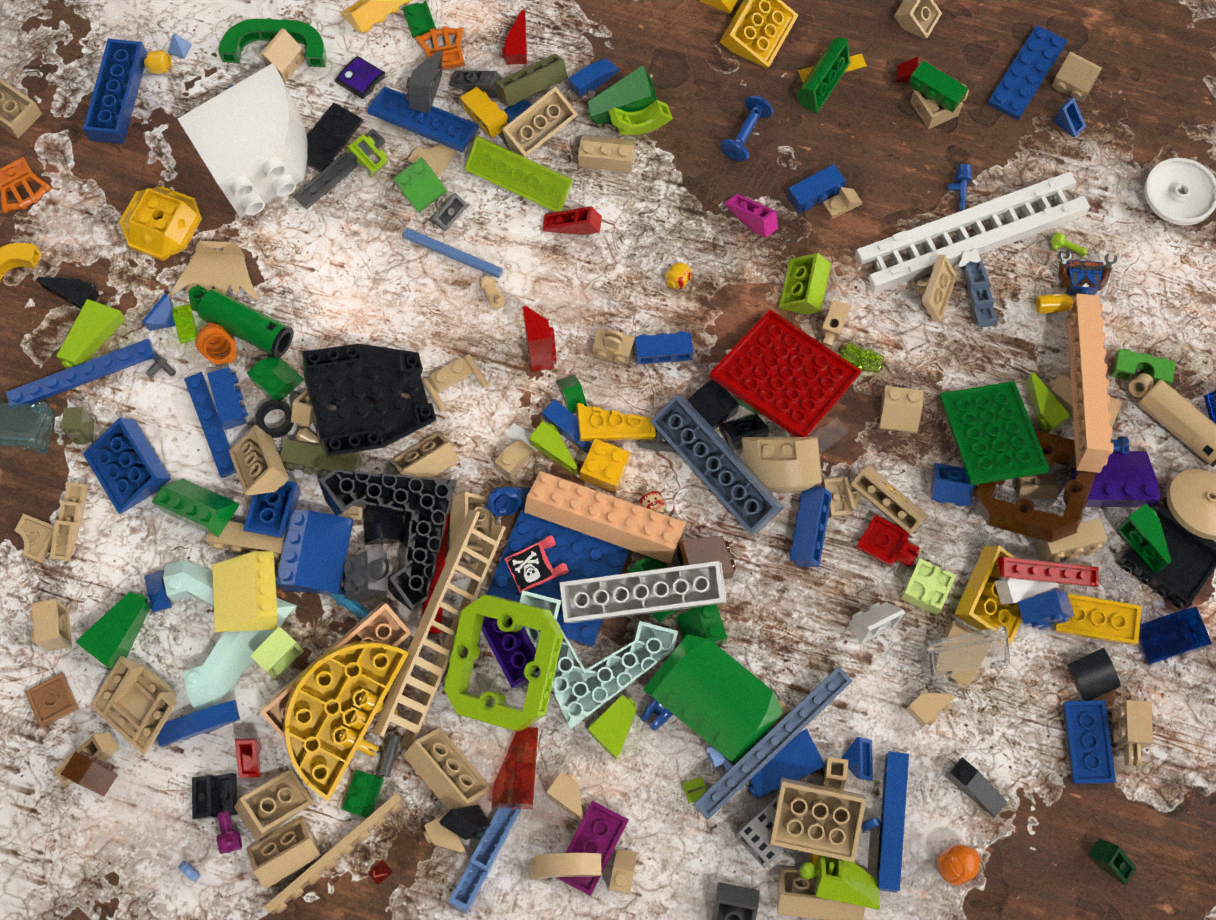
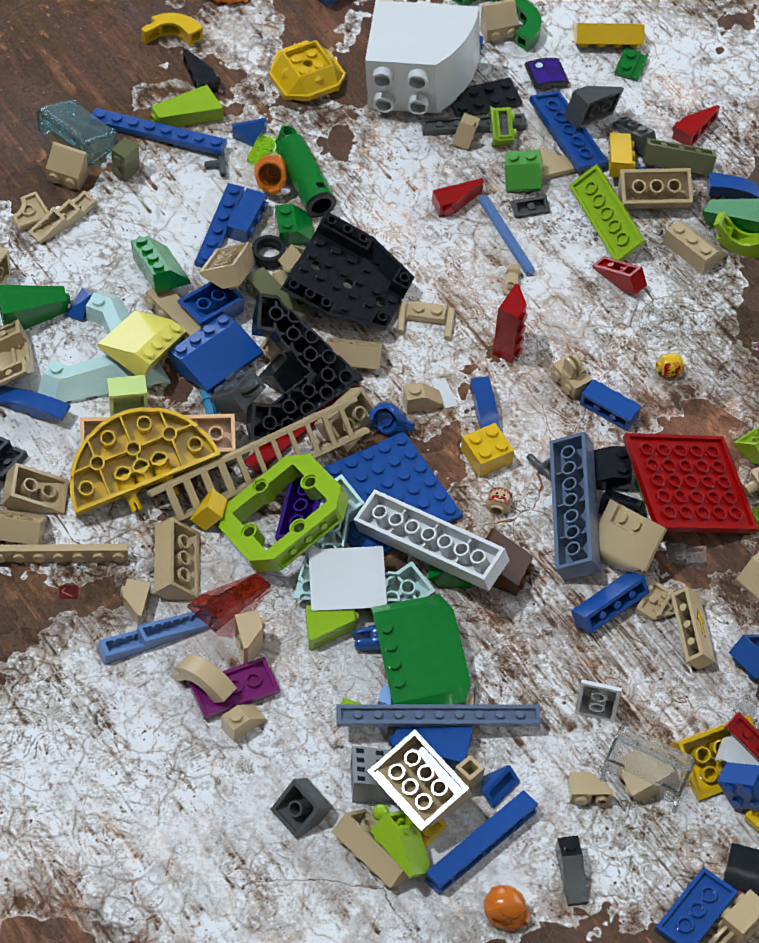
camera: 35 degrees right, 15 degrees down
blue slope [83,418,171,514] -> none
tan piece [169,241,259,301] -> none
red slope [235,738,262,778] -> none
green plate [342,770,385,818] -> none
dark grey pin [377,734,401,777] -> none
orange plate [415,26,465,70] -> none
black slope [439,805,491,840] -> none
flag [505,536,569,594] -> none
light nougat brick [524,471,686,564] -> none
lime slope [529,421,578,476] -> none
green slope [557,375,587,414] -> none
yellow wing [576,403,656,441] -> none
green slope [676,604,728,646] -> none
red plate [856,514,920,567] -> none
blue tile [861,817,882,833] -> none
yellowish green piece [901,559,956,615] -> none
none -> tan slope [46,142,88,191]
none -> yellow slope [189,488,228,531]
none -> white sticker [308,546,387,611]
none -> red slope [432,178,484,217]
none -> tan slope [452,113,480,151]

